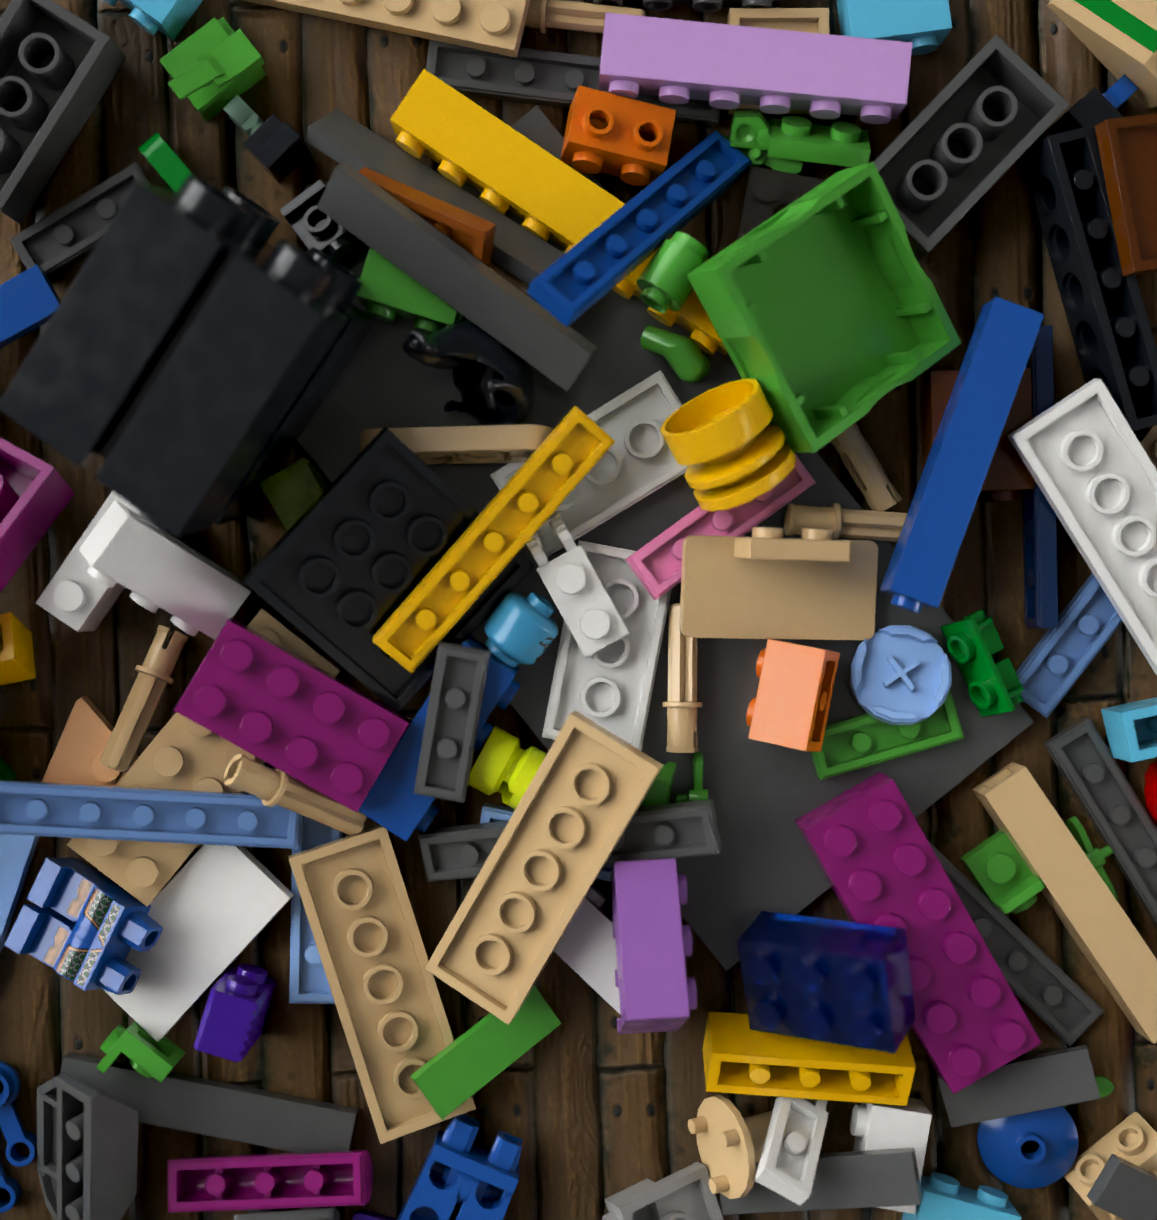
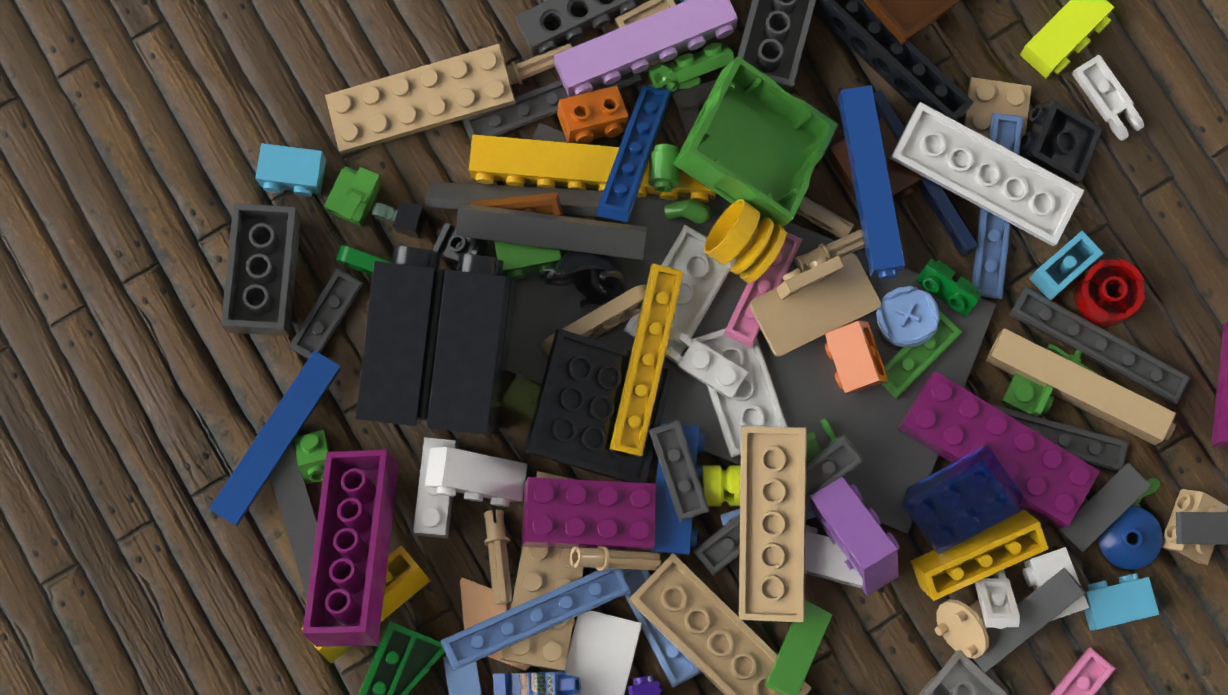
camera: 25 degrees left, 10 degrees down
dark azure head [484,591,559,667] -> none
tan axle [662,603,702,753] -> none

